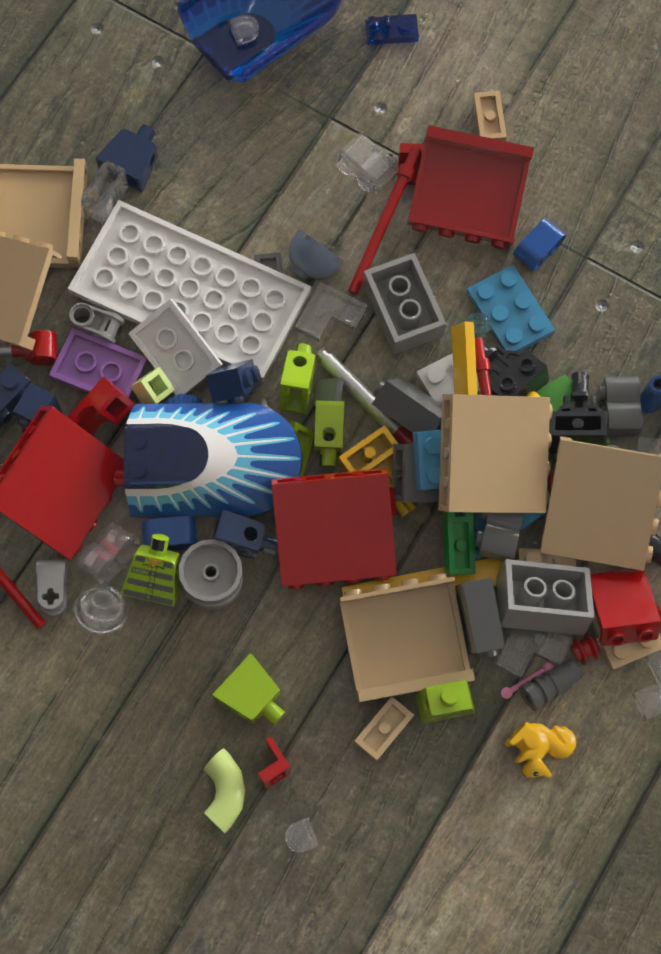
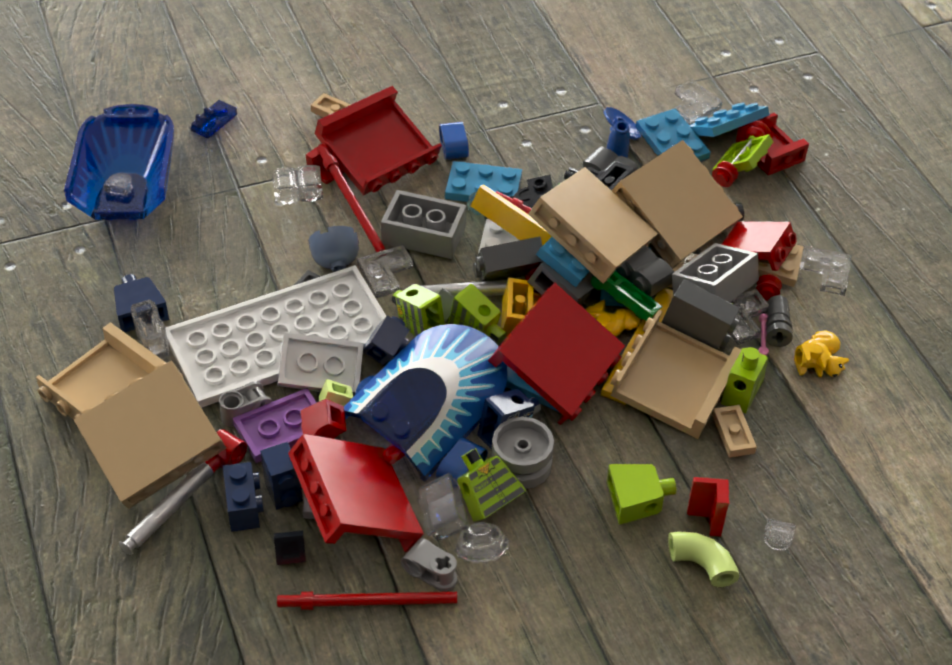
camera: 50 degrees left, 25 degrees down
none -> yellow animal [585,300,641,337]

